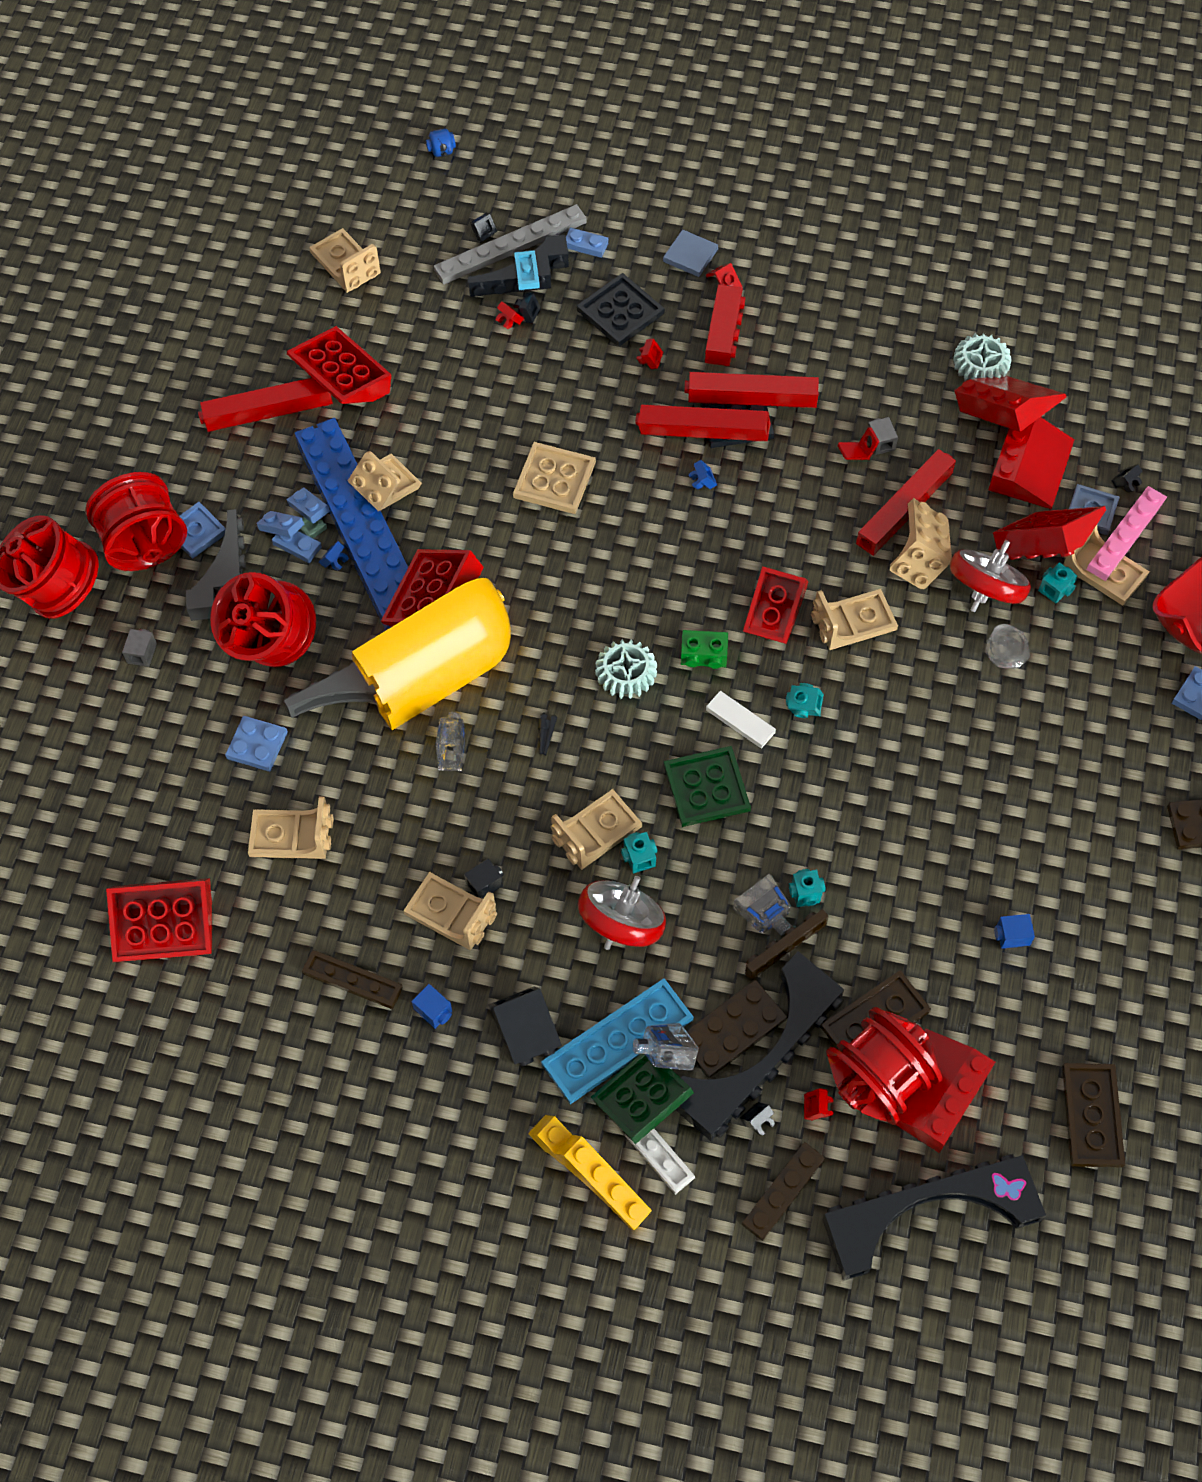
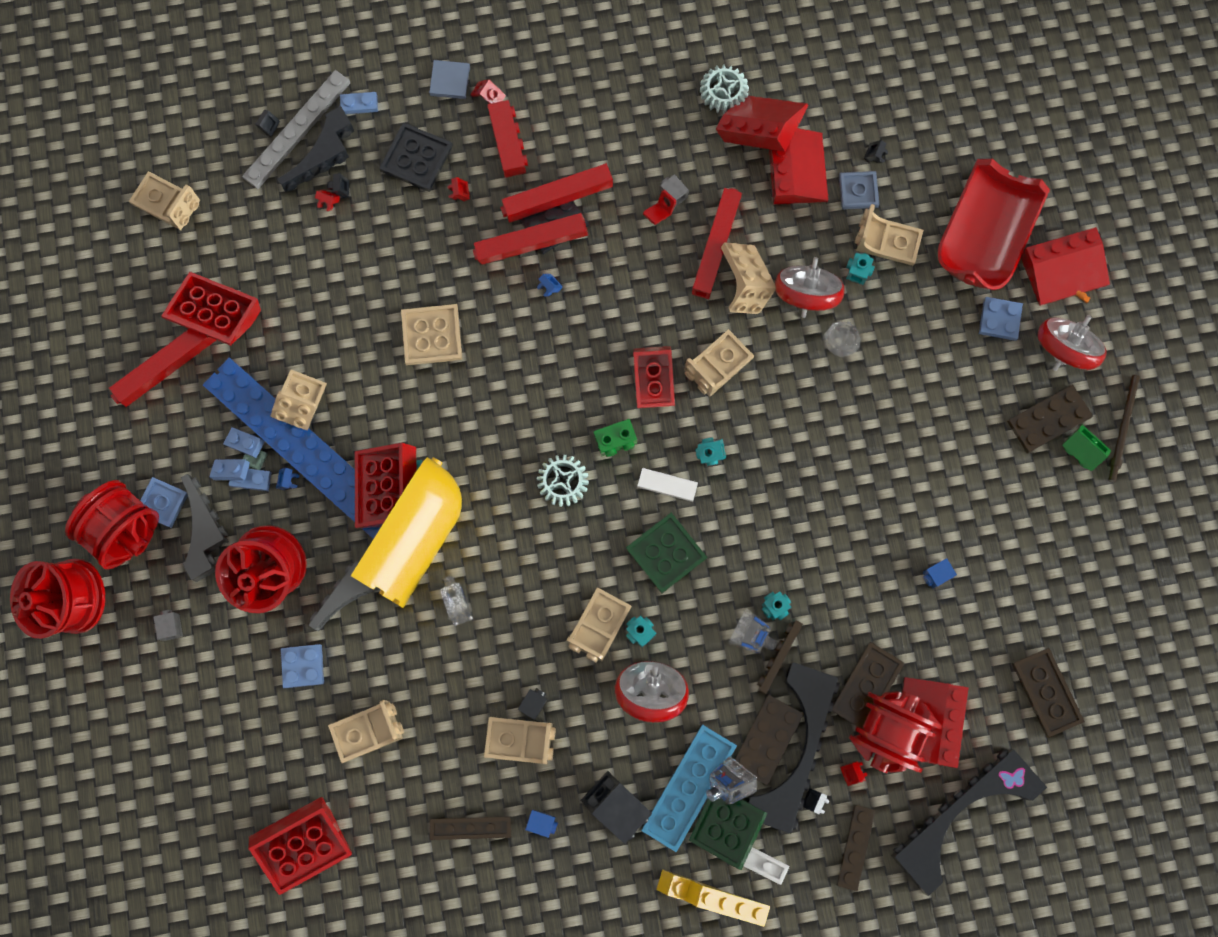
camera: 25 degrees left, 15 degrees up
blue head [426,128,456,157] -> none
medium azure plate [514,250,540,290] -> none
black piece [538,712,557,755] -> none
red slope [993,506,1106,560] -> none
bright pink plate [1086,486,1167,581] -> none

